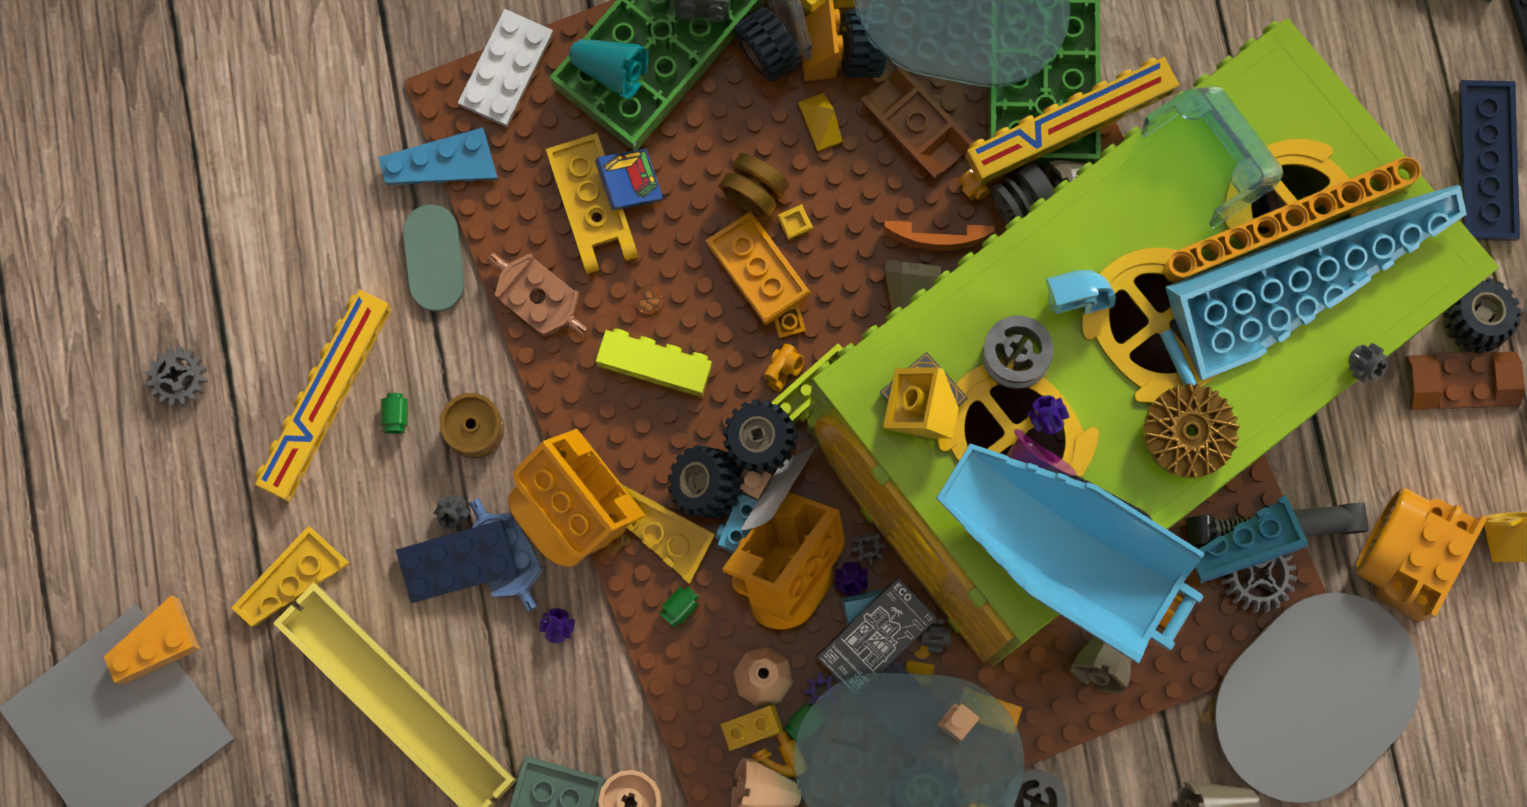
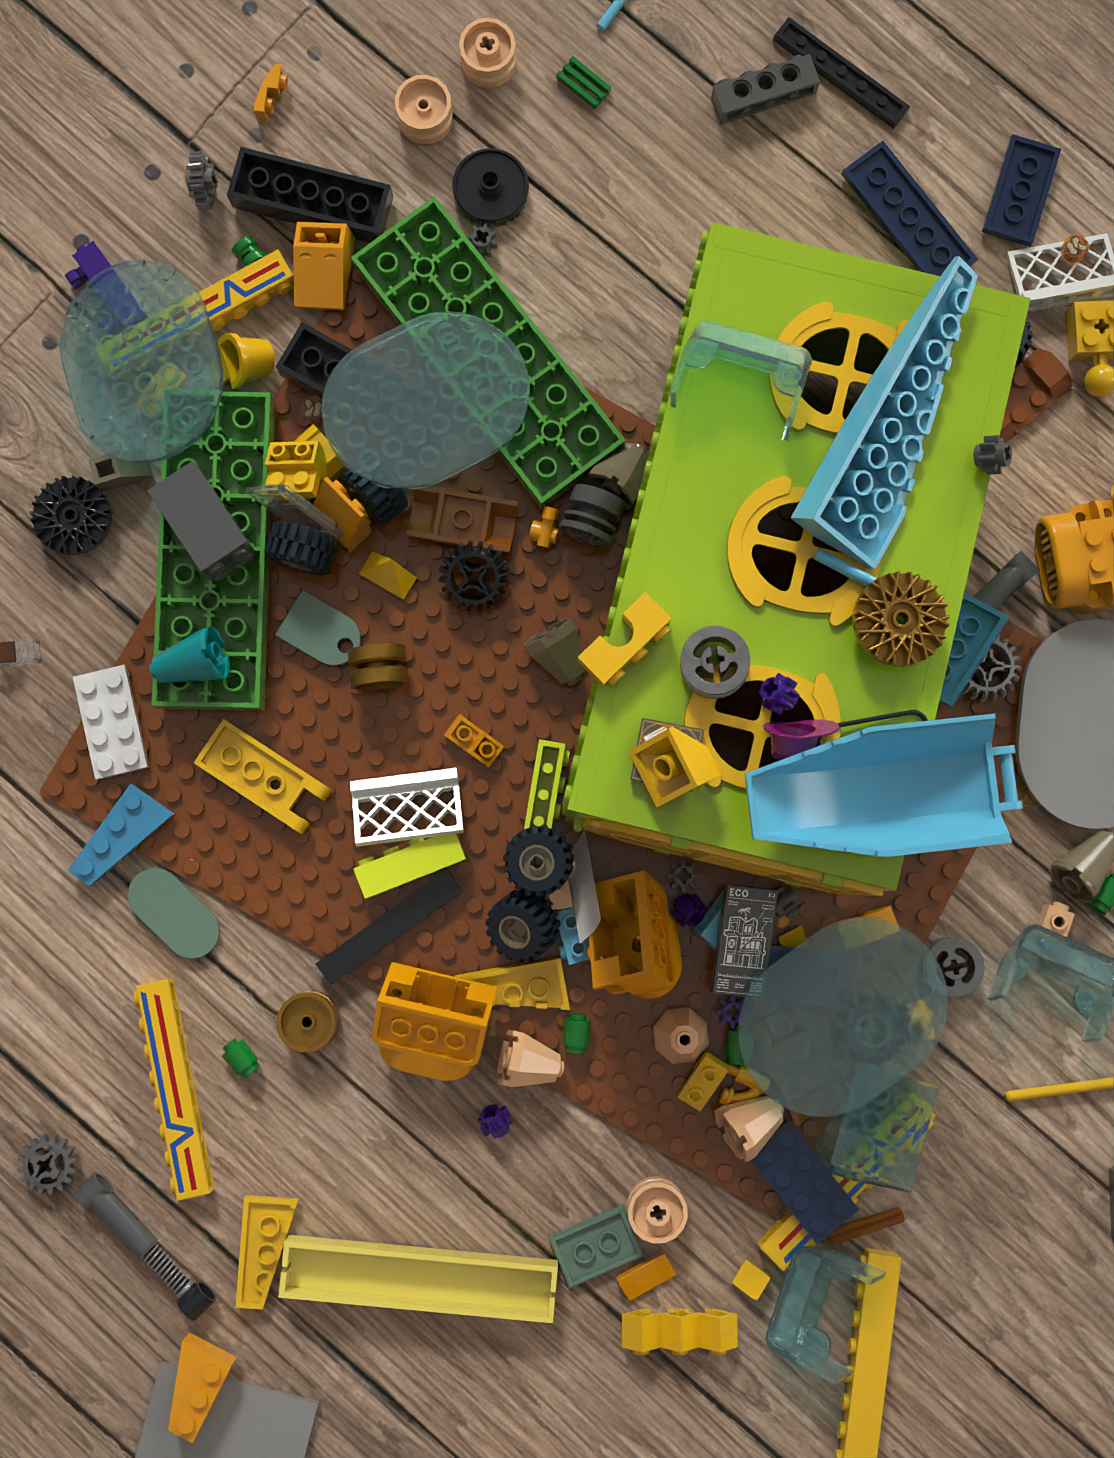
camera: 40 degrees left, 5 degrees up
dark blue plate [396,519,518,603] -> none
dark grey gear [433,494,471,530] -> none
medium blue plate [469,498,544,612] -> none
nougat plate [487,253,588,338] -> none
tile [595,149,663,211] -> none
light orange tile [705,211,811,326] -> none
light orange plate [763,344,804,392] -> none
yellow tile [777,204,813,241] -> none
orange slope [883,221,995,251] -> none
light nougat brick [937,703,979,744] -> none
yellow brick [965,57,1180,186] -> none
medium azure brick [1045,270,1116,315] -> none
light orange beam [1164,157,1421,283] -> none
none -> piece [74,1172,216,1321]
none -> sand green tile [275,590,361,666]
none -> black tile [315,869,462,986]
none -> white fence [350,768,464,847]
none -> black gear [439,540,510,612]
none -> light nougat cone [497,1030,564,1087]
none -> yellow arch [577,592,672,688]

